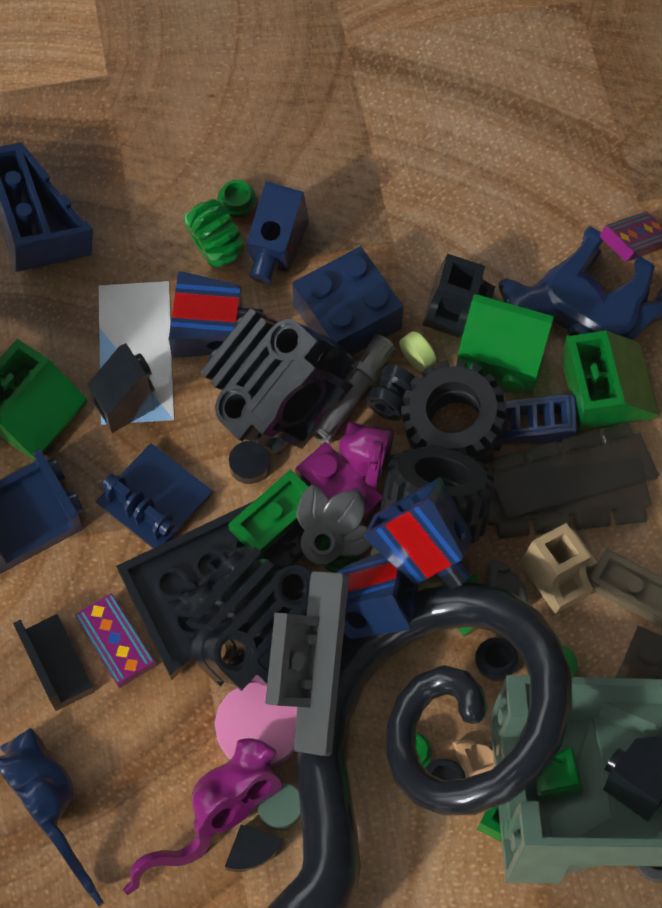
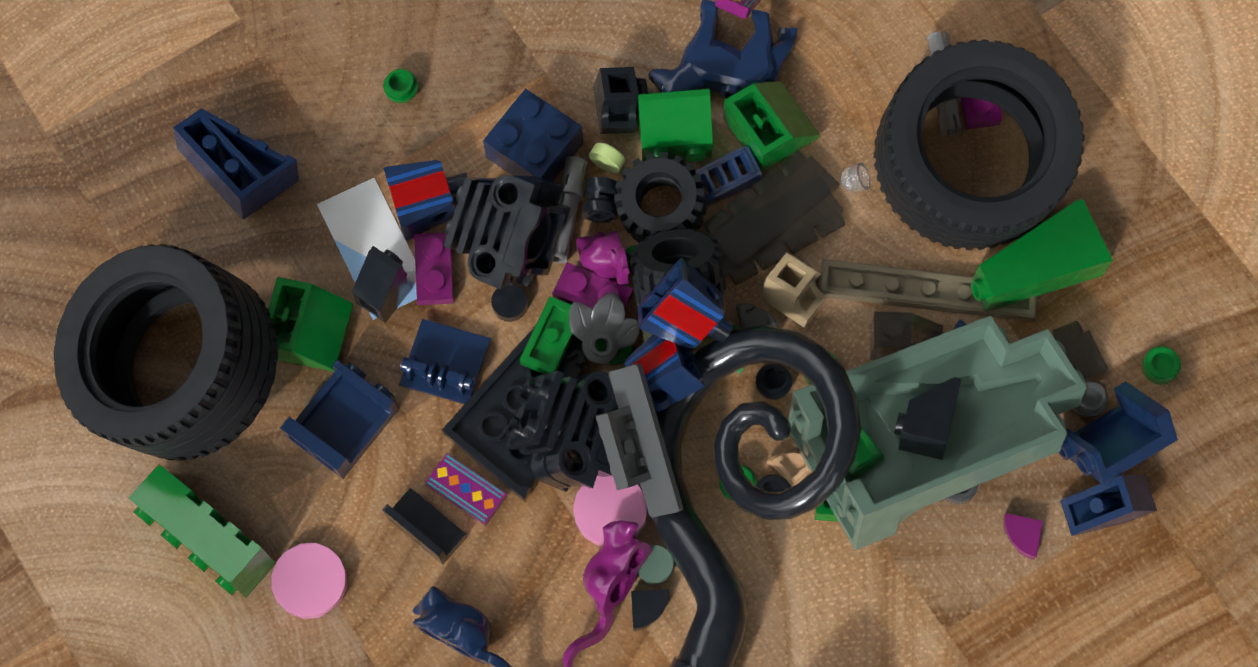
camera: 20 degrees left, 5 degrees up
green gear [184,199,245,268] -> none
dark blue torso [247,181,309,284] -> none
none -> magenta plate [414,232,454,306]

